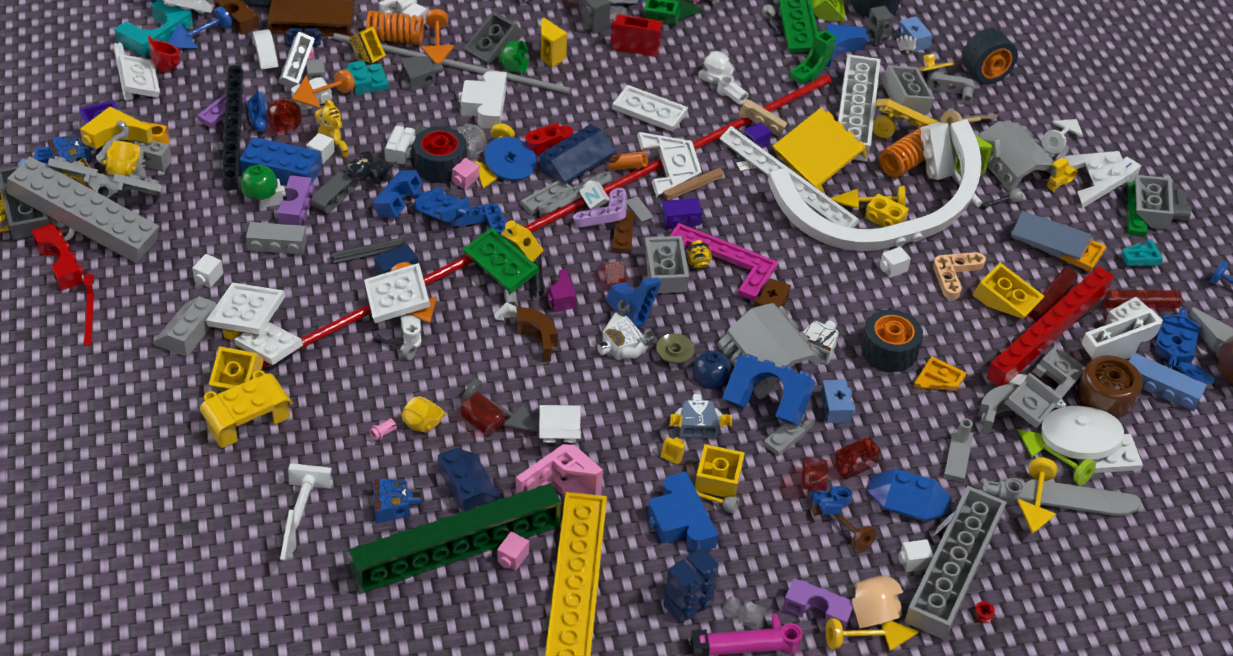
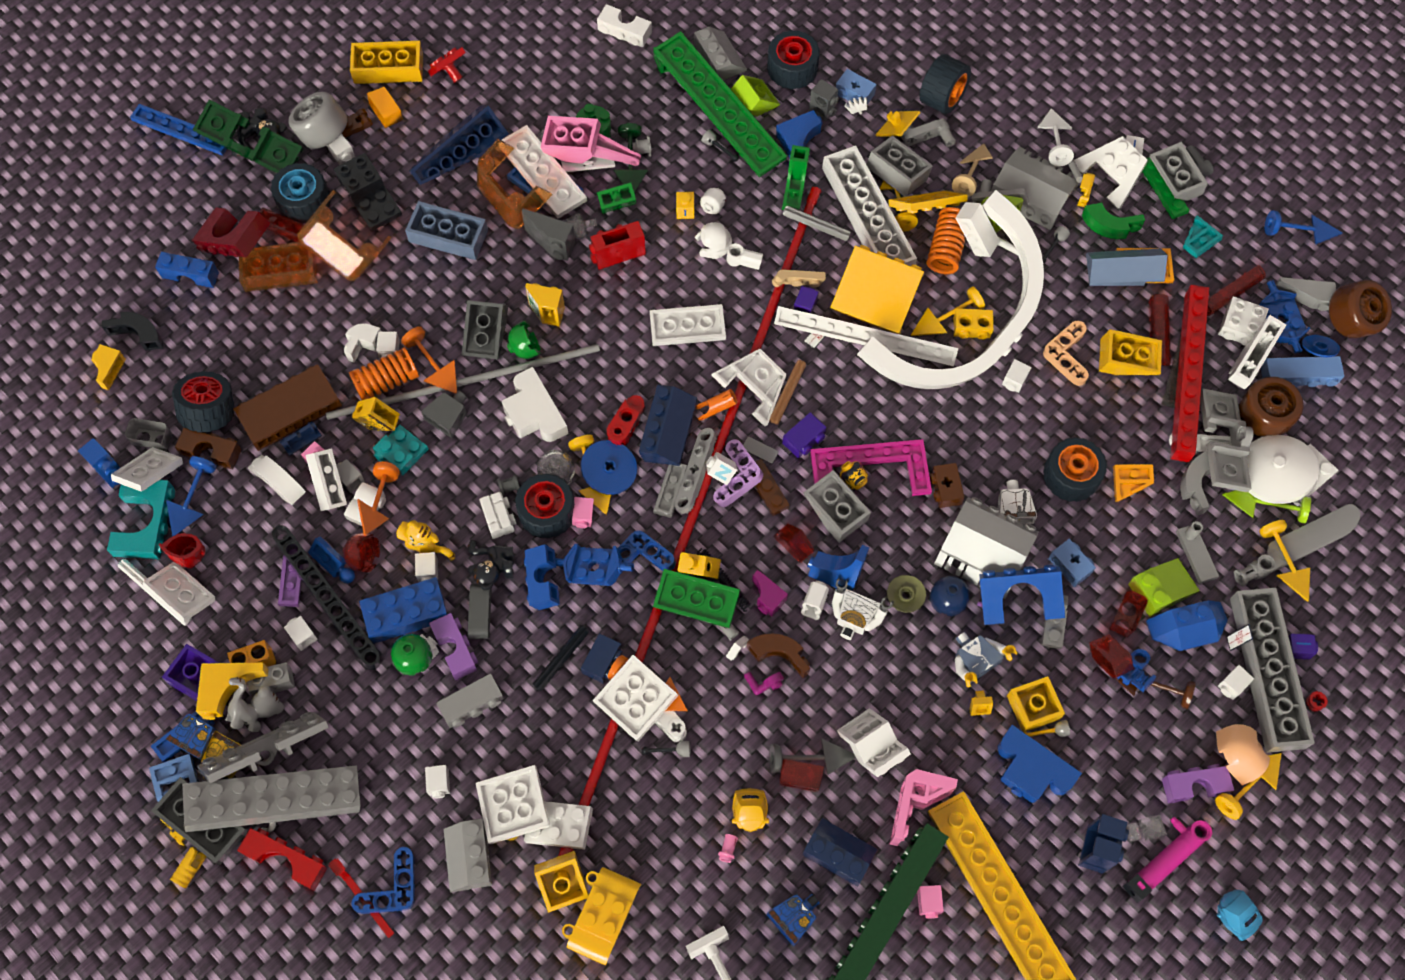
camera: 30 degrees left, 20 degrees up
yellow helmet [103,140,140,177] -> none
none -> white brick [284,616,318,651]
none -> blue beam [351,847,415,914]
none -> yellow brick [676,192,694,219]
none -> white head [700,188,726,214]
none -> magenta plate [744,672,784,695]
none -> light grey axle [783,206,850,241]
none -> white brick [801,581,829,620]
none -> green arch [1081,203,1145,239]
none -> lime slope [1128,558,1200,617]
none -> dark purple brick [1288,634,1318,660]

